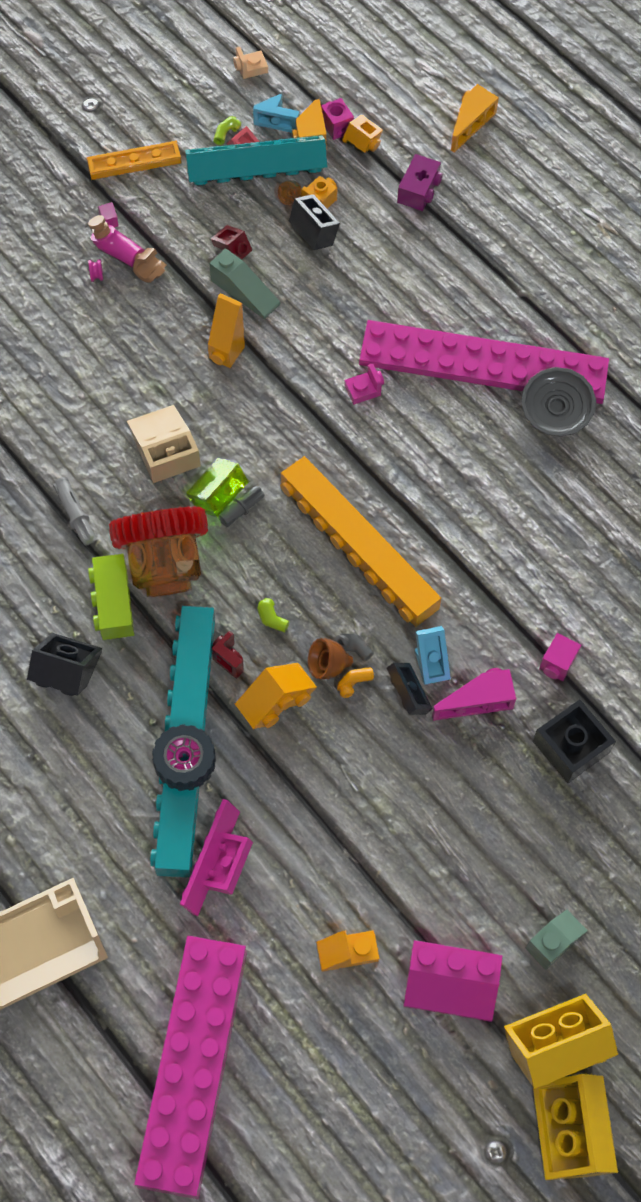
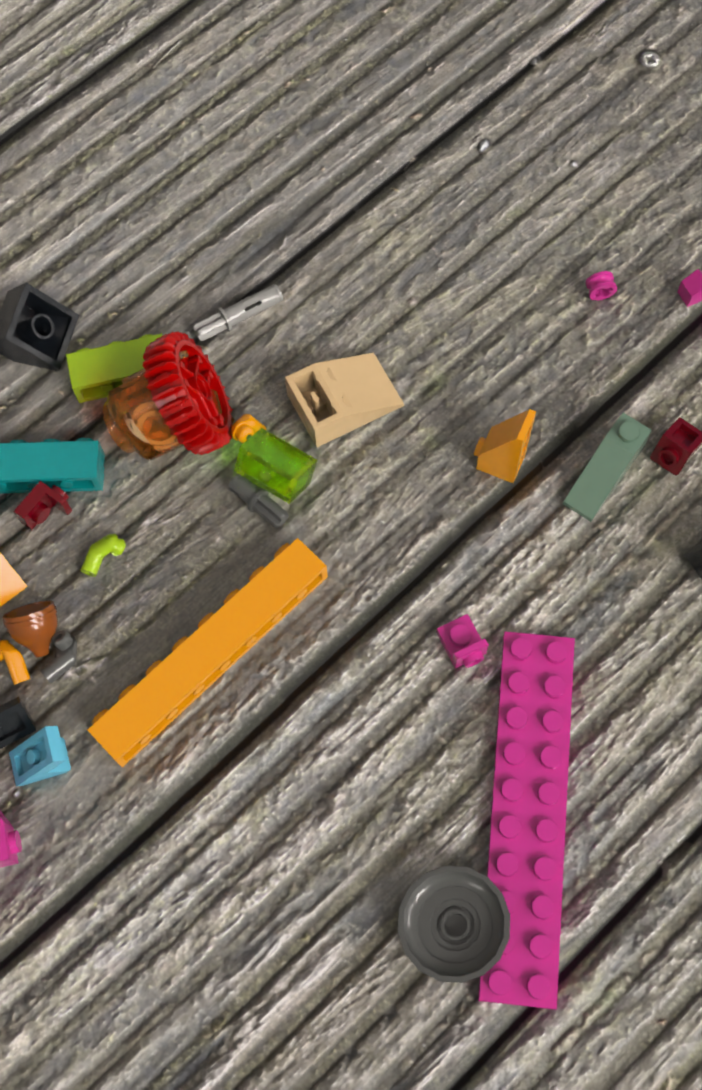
camera: 90 degrees right, 5 degrees up
piece [88,215,166,283] -> none
dark pink brick [539,633,581,681] -> none
none -> light orange arm [231,413,267,444]

